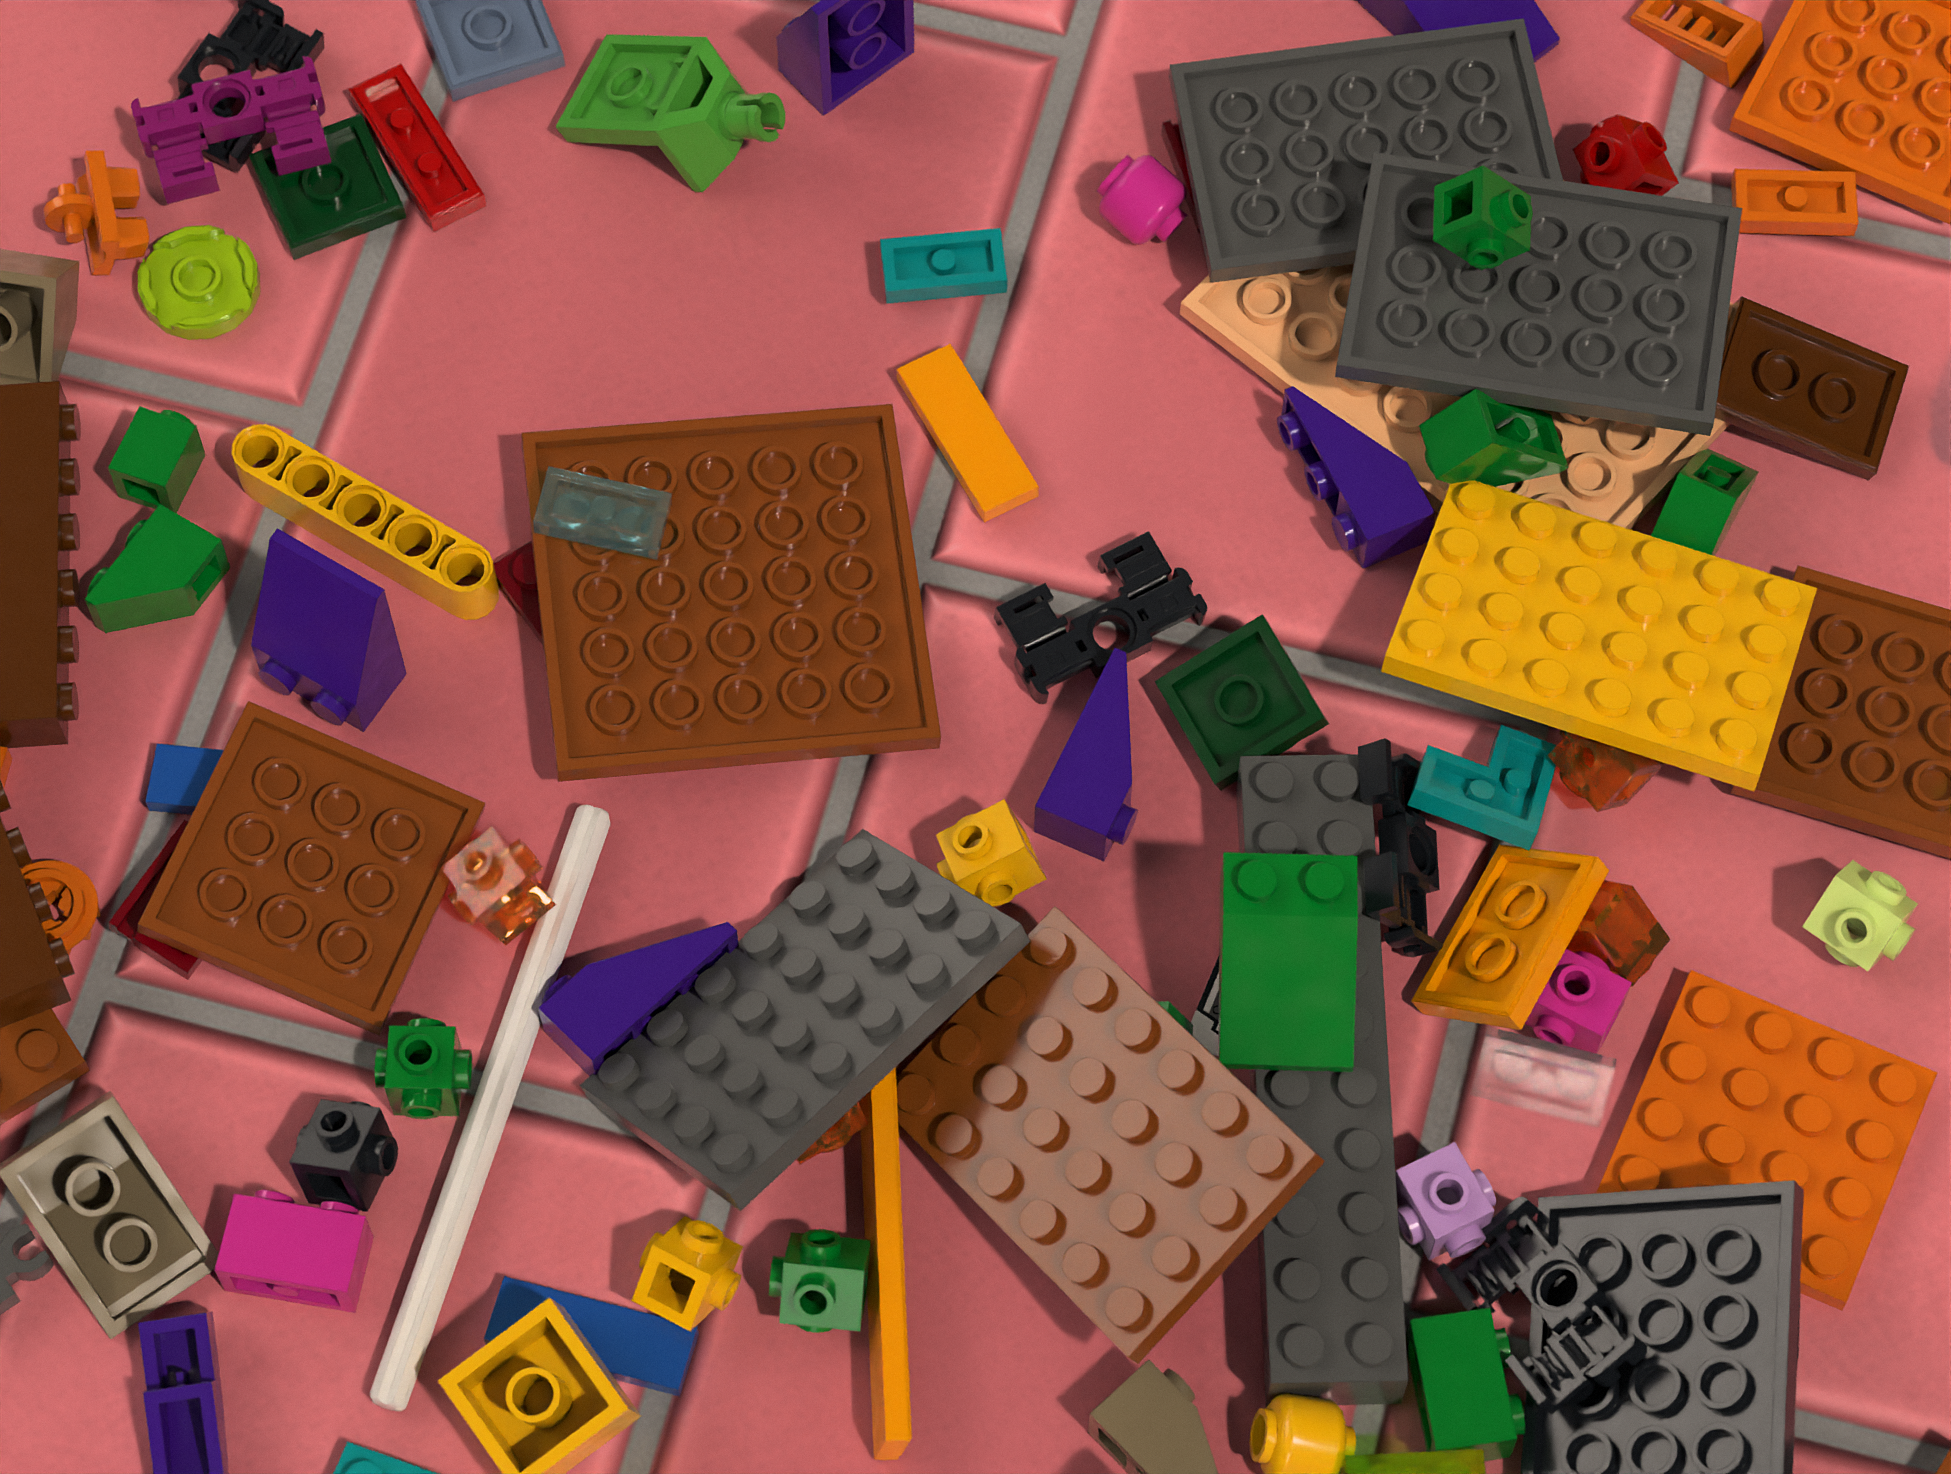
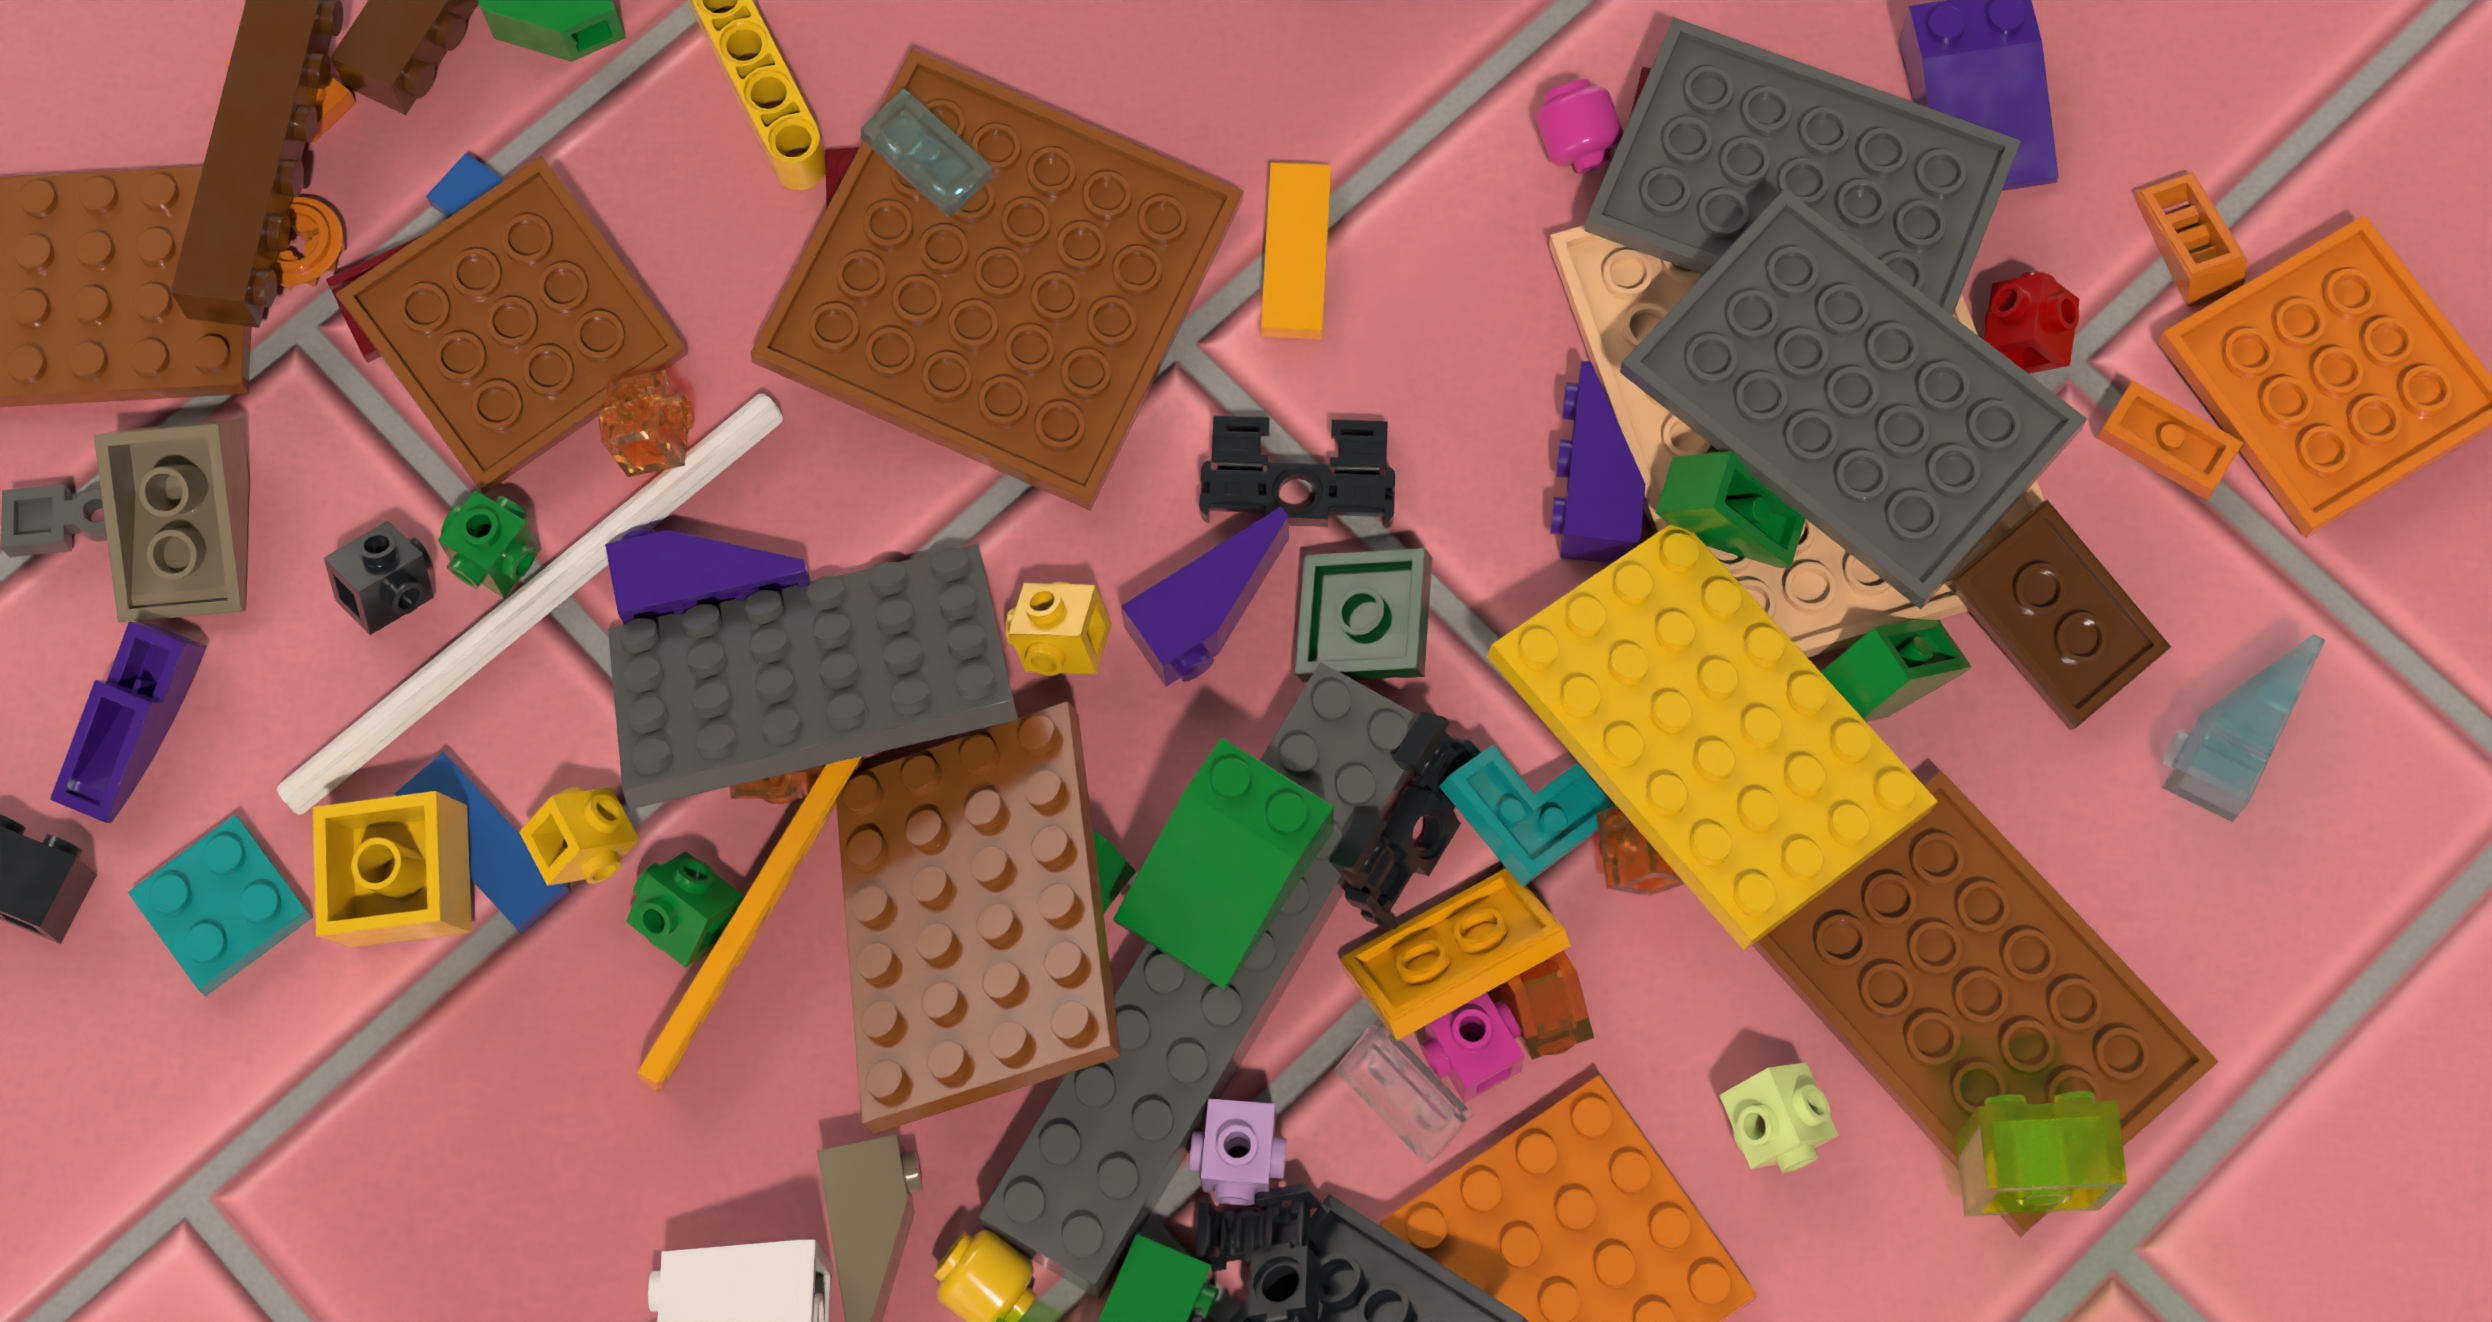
camera: 35 degrees right, 5 degrees up
dark pink brick [215,1190,374,1313] -> none
dark purple slope [251,528,407,732] -> none
teal plate [880,228,1007,304] -> none
green brick [1433,165,1533,271] -> none

